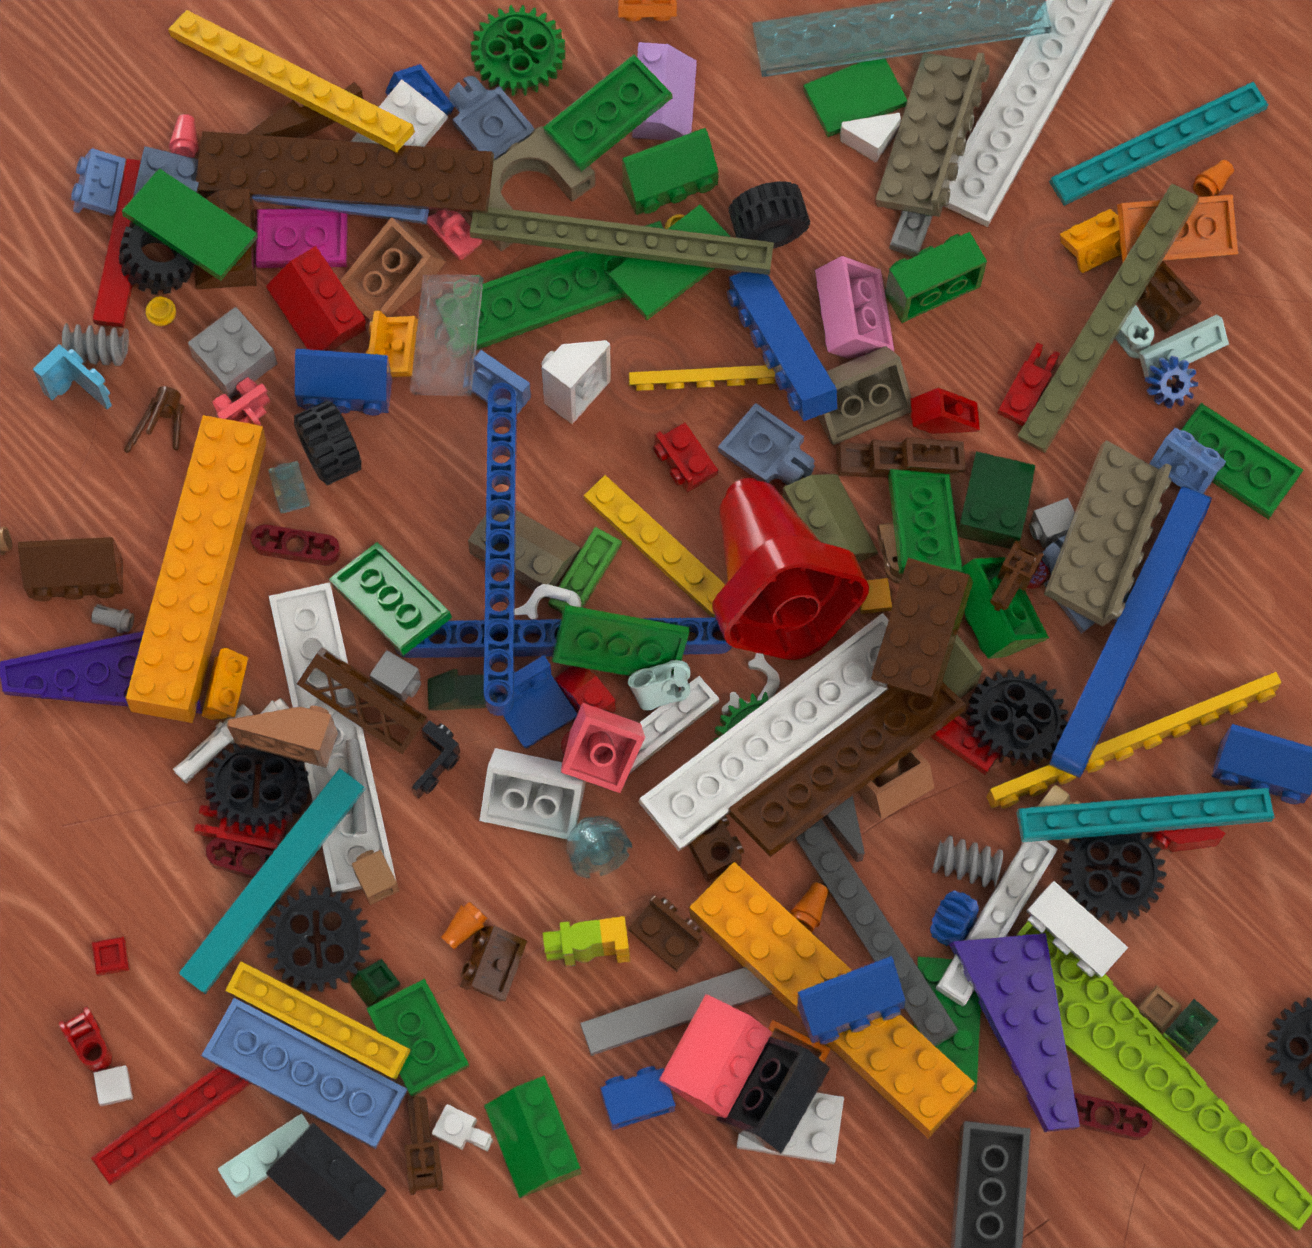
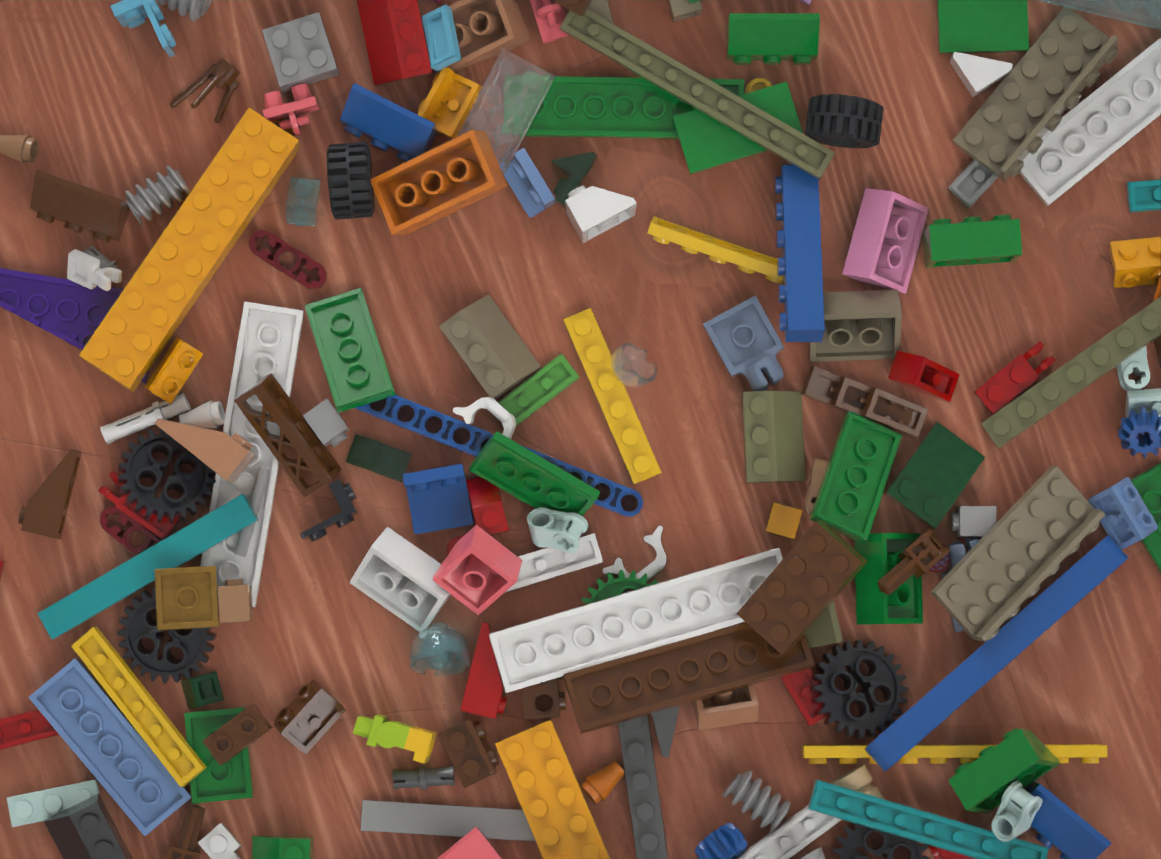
camera: 25 degrees right, 15 degrees up
orange cone [441,901,488,950] -> none
blue beam [484,383,517,716] -> none
red bracket [653,422,718,493] -> none
red cone [712,478,869,660] -> none
none -> reddish brown slope [18,449,82,539]
none -> white plate [67,249,122,291]
none -> light grey piece [125,165,191,226]
none -> pearl gold plate [154,566,219,630]
none -> reddish brown brick [202,704,273,766]
none -> orange brick [371,130,508,236]
none -> dark grey pin [392,766,455,790]
none -> medium azure tile [421,4,461,71]
none -> red slope [460,622,507,719]
none -> clear green slope [551,152,597,209]
none -> clear hair [611,343,657,388]
none -> green slope [948,728,1060,814]
none -> light aqua piece [991,780,1043,842]

